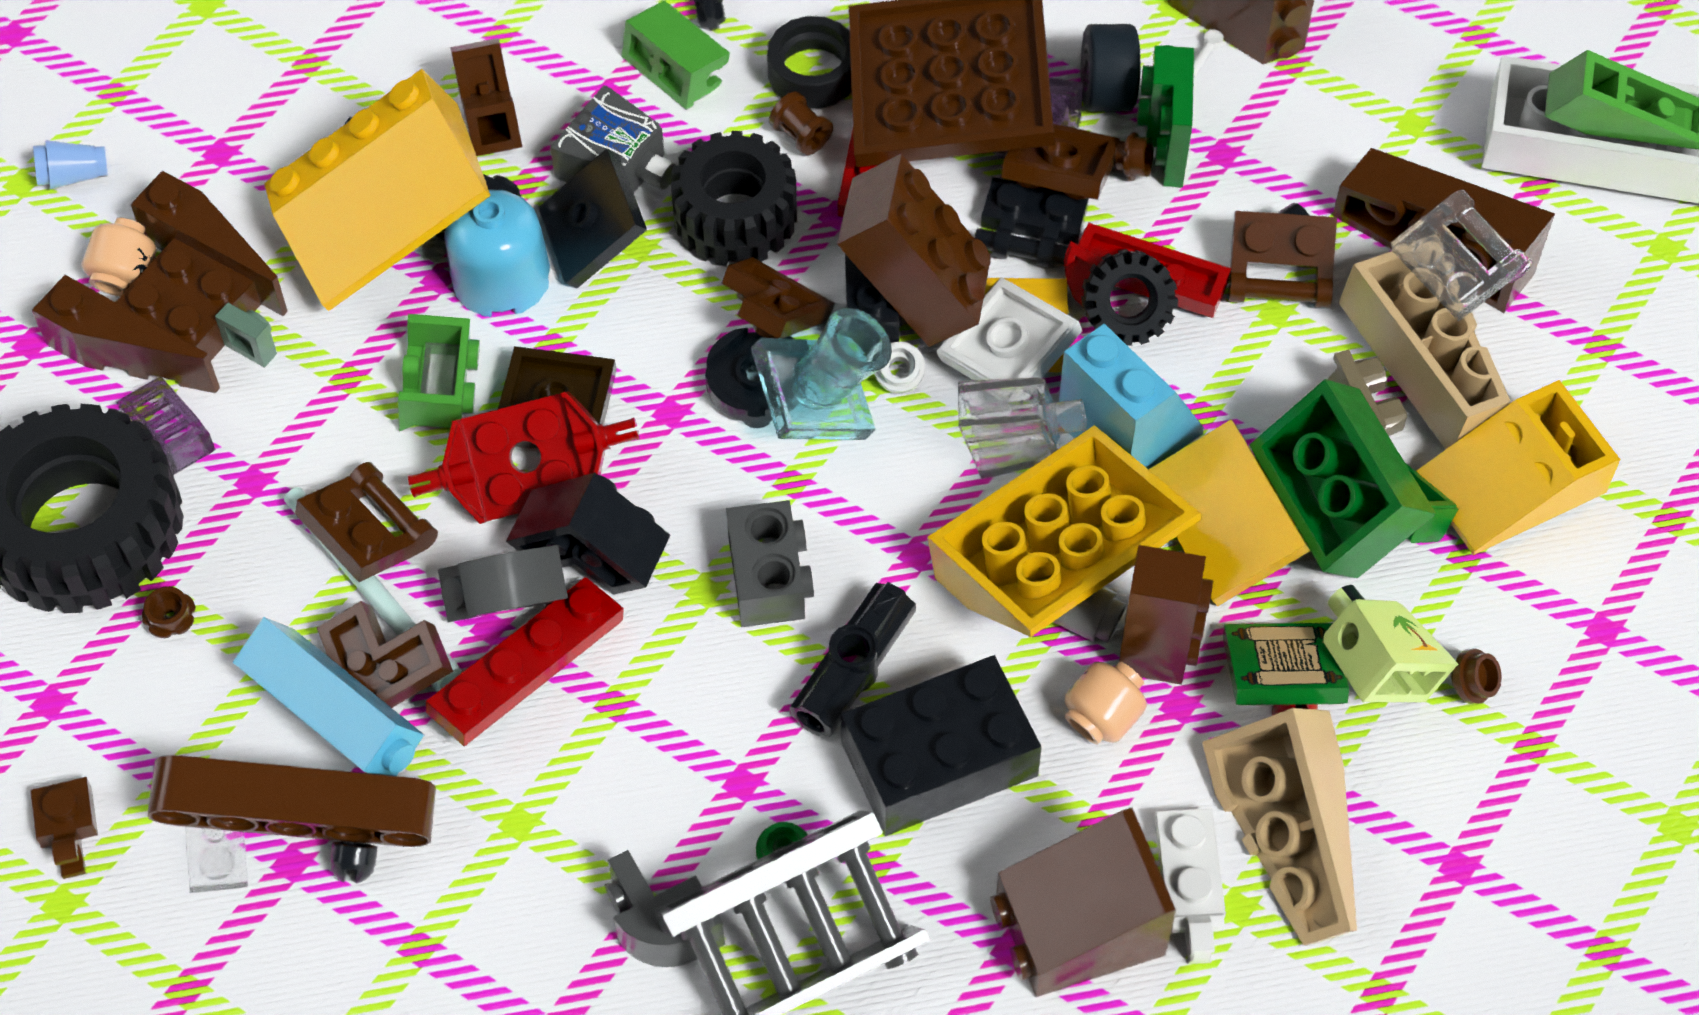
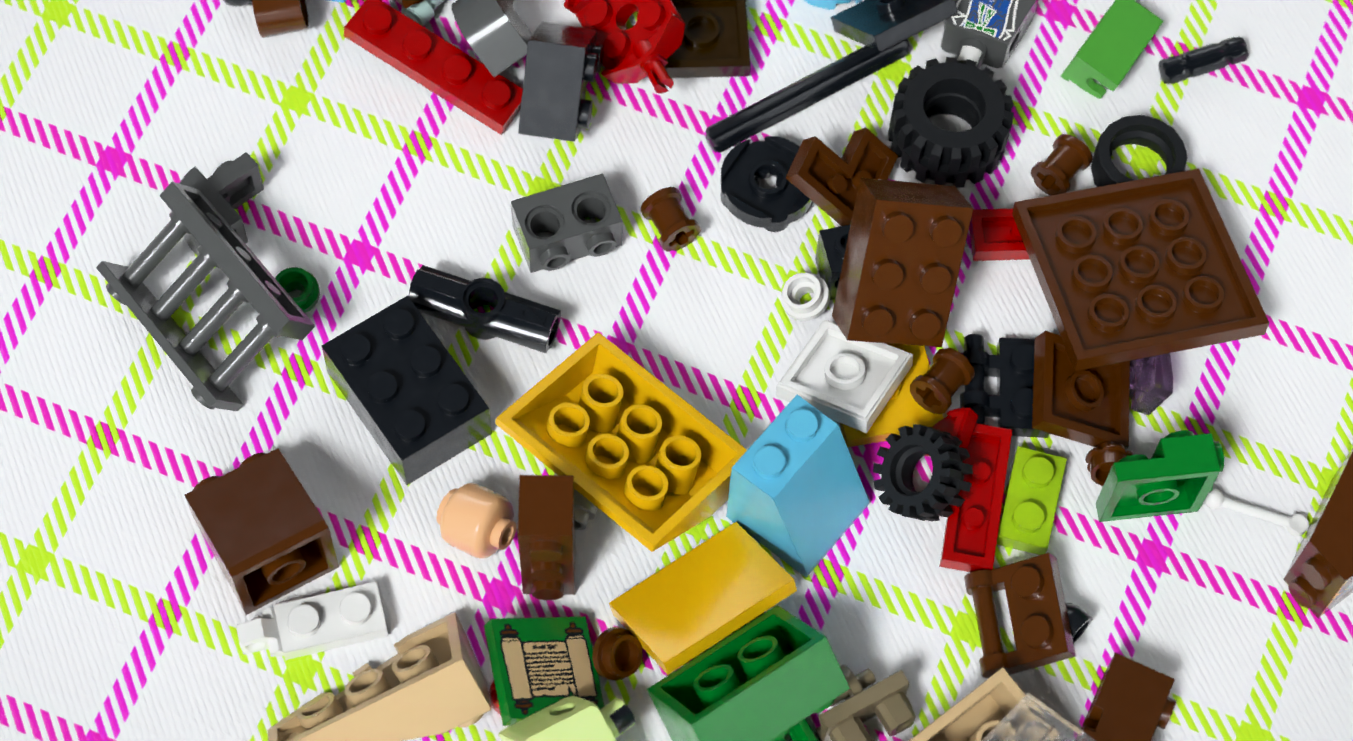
camera: 75 degrees right, 5 degrees up
clear light blue plant [751,308,892,440] -> none
clear torso [958,377,1087,479] -> none
black wheel [1080,24,1141,112] -> none
none -> reddish brown plate [593,627,643,681]
none -> reddish brown bush [640,187,701,252]
none -> black axle [705,39,910,152]
none -> reddish brown bush [910,348,975,414]
none -> lime plate [996,446,1067,555]

